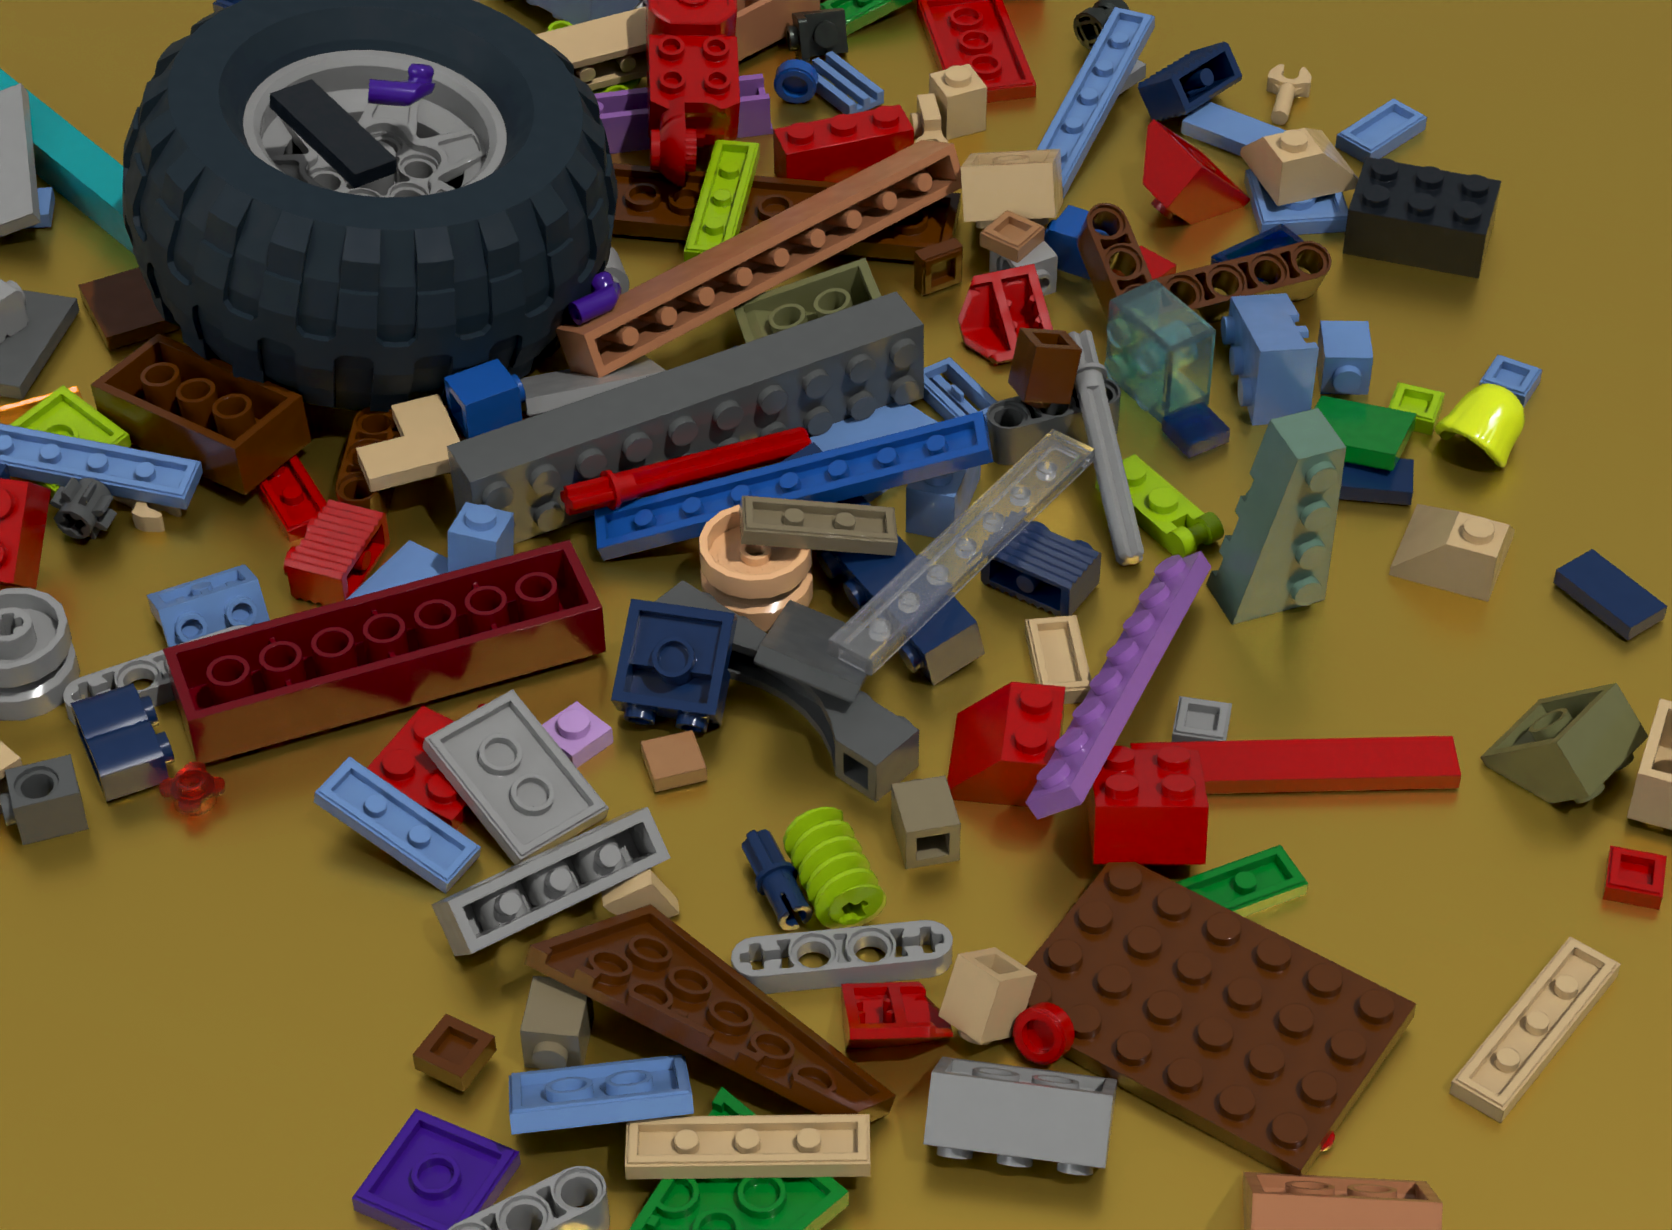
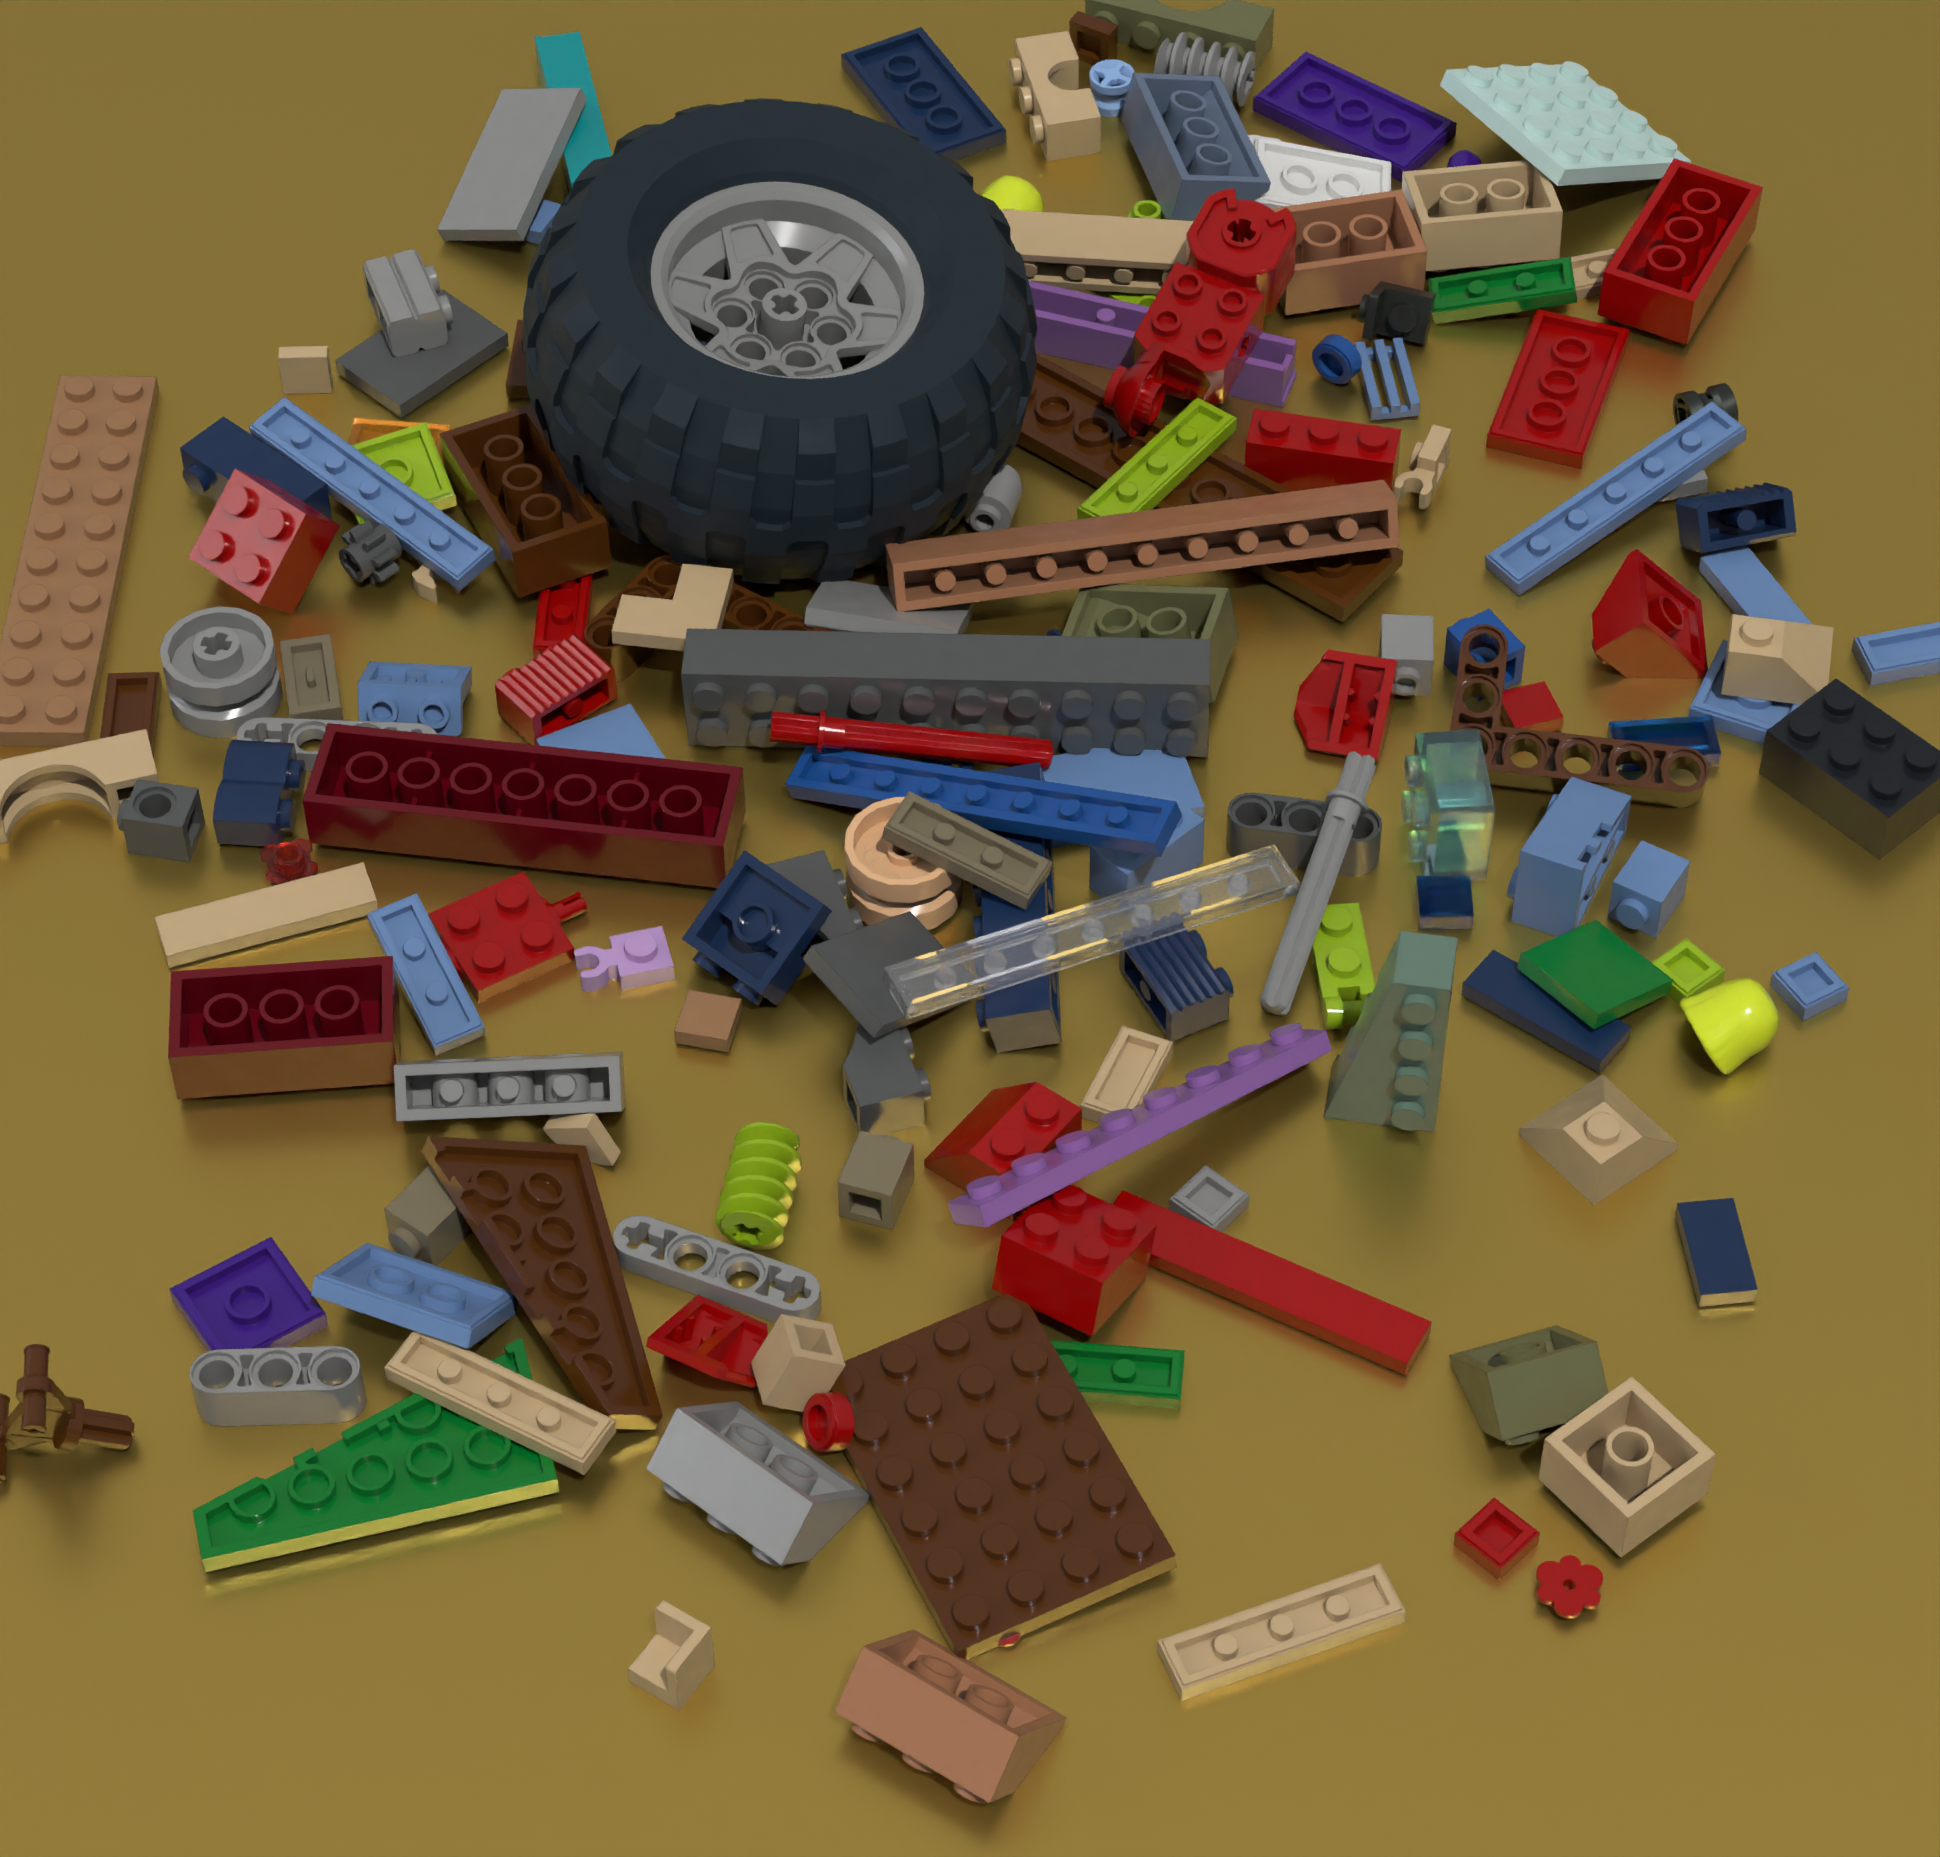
camera: 30 degrees right, 5 degrees up
black tile [269,79,397,189] -> none
dark purple arm [368,64,436,106] -> none
reddish brown plate [413,1014,497,1092] -> none
light grey tile [422,689,609,865] -> none
blue brick [444,358,526,439] -> none
medium blue brick [448,502,514,572] -> none
dark purple arm [568,271,622,325] -> none
dark blue axle [741,829,813,930] -> none
reddish brown tile [914,237,963,296] -> none
medium blue tile [923,357,997,420] -> none
tan brick [929,64,987,140] -> none
tan brick [960,149,1063,229] -> none
medium nougat tile [980,210,1045,263] -> none
reddish brown brick [1008,328,1082,408] -> none
tan bar [1266,64,1312,125] -> none
none -> tan tile [154,862,378,968]
none -> dark red brick [168,956,400,1099]
none -> dark tan plate [279,634,343,720]

